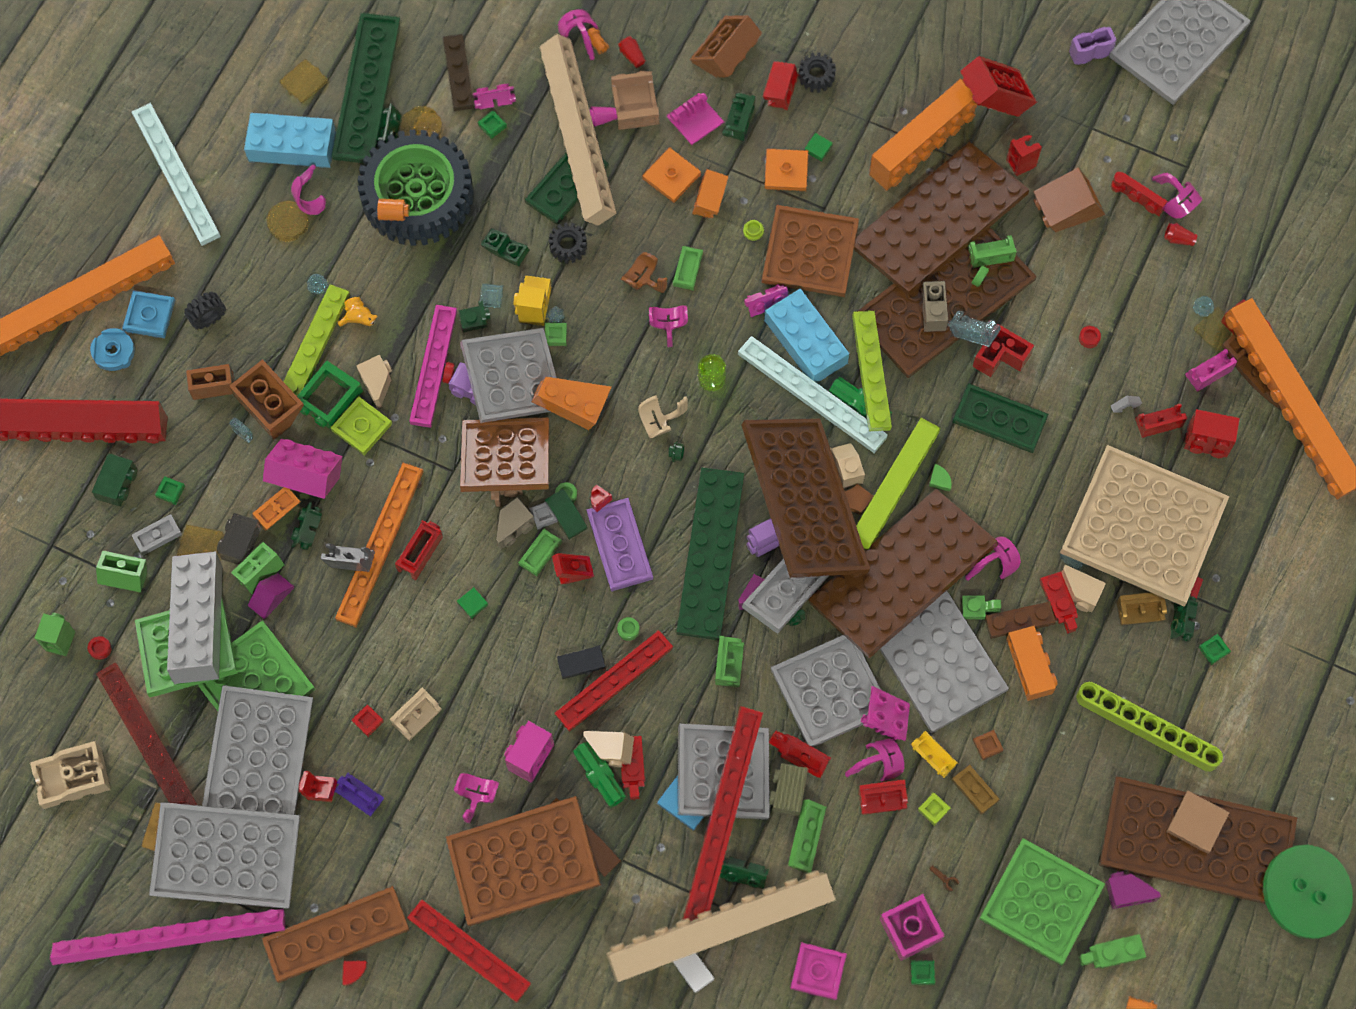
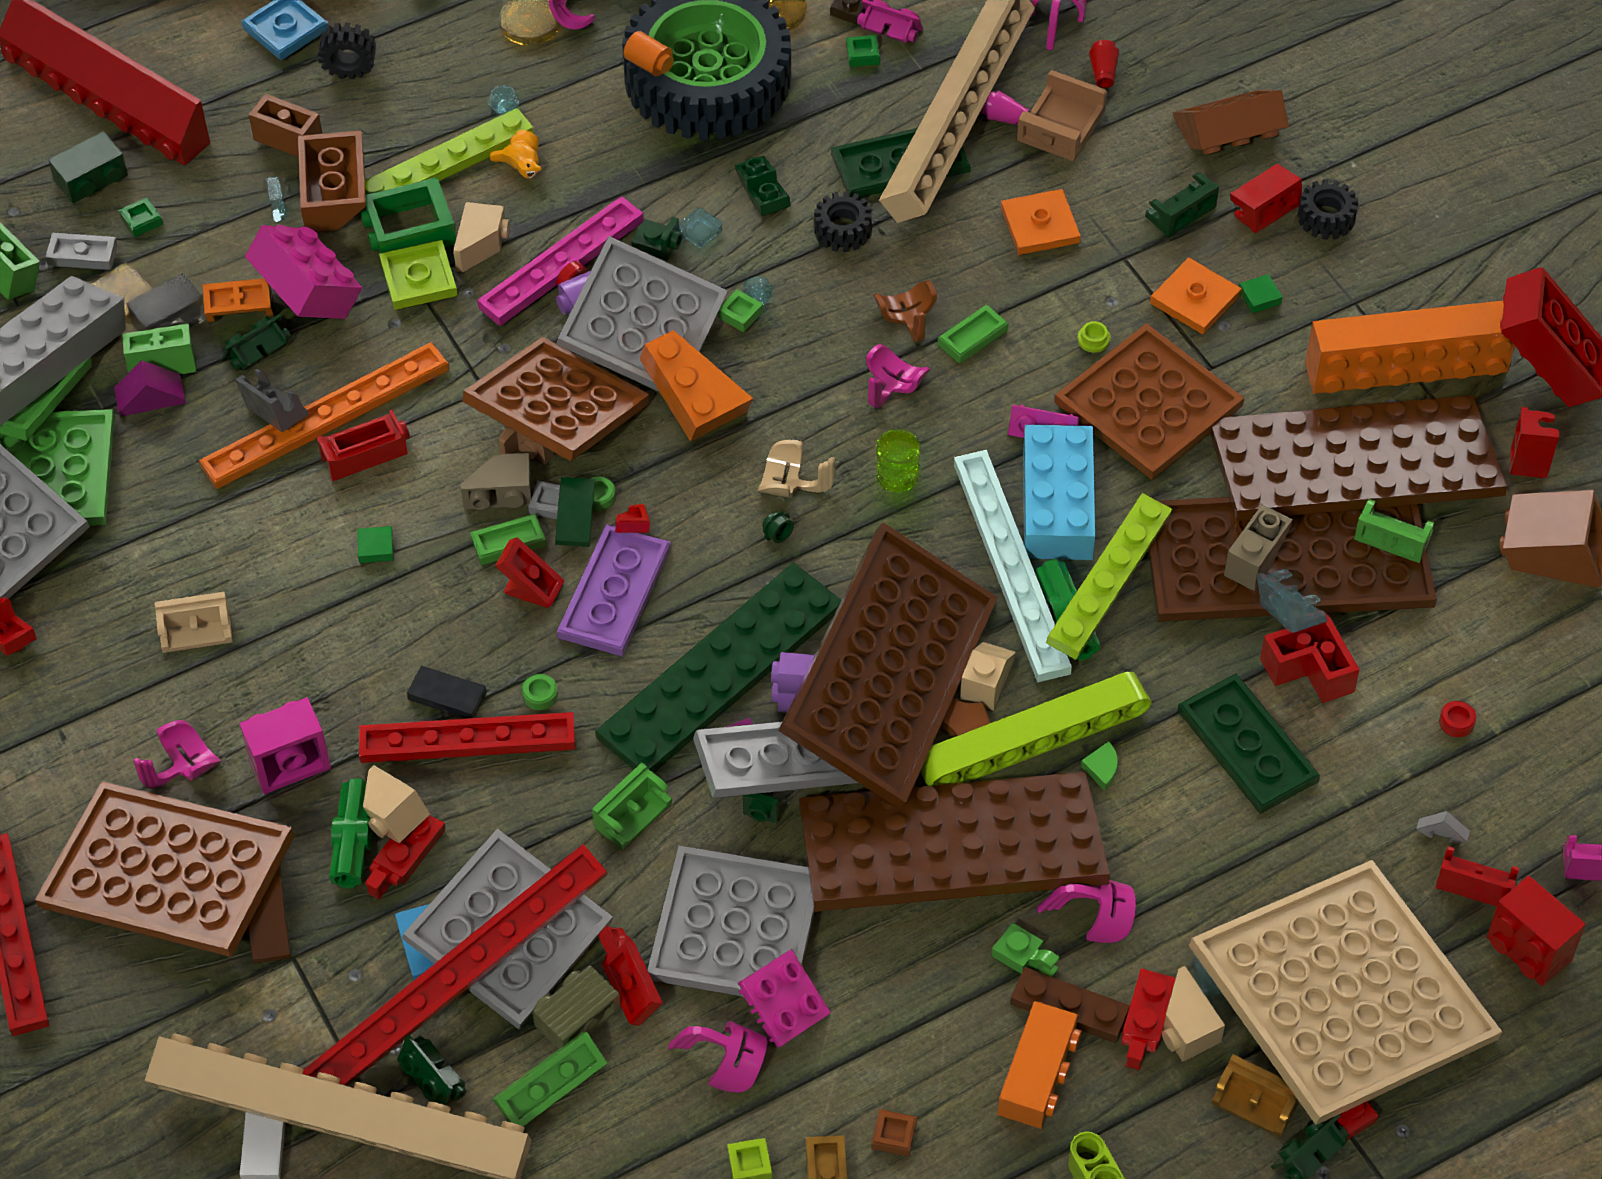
camera: 35 degrees right, 15 degrees down
dark azure plate [90,328,135,371] -> none
dark purple hinge [335,773,384,817] -> none
red plate [351,704,384,737] -> none
yellow brick [513,275,551,326] -> none
orange pin [587,28,609,54] -> none
dark pink hinge [666,93,724,145] -> none
orange hinge [692,169,728,218] -> none
red hinge [858,780,908,815] -> none
light grey plate [880,591,1009,734] -> none
yellow hinge [911,731,957,778] -> none
bright green tile [972,265,989,287] -> none

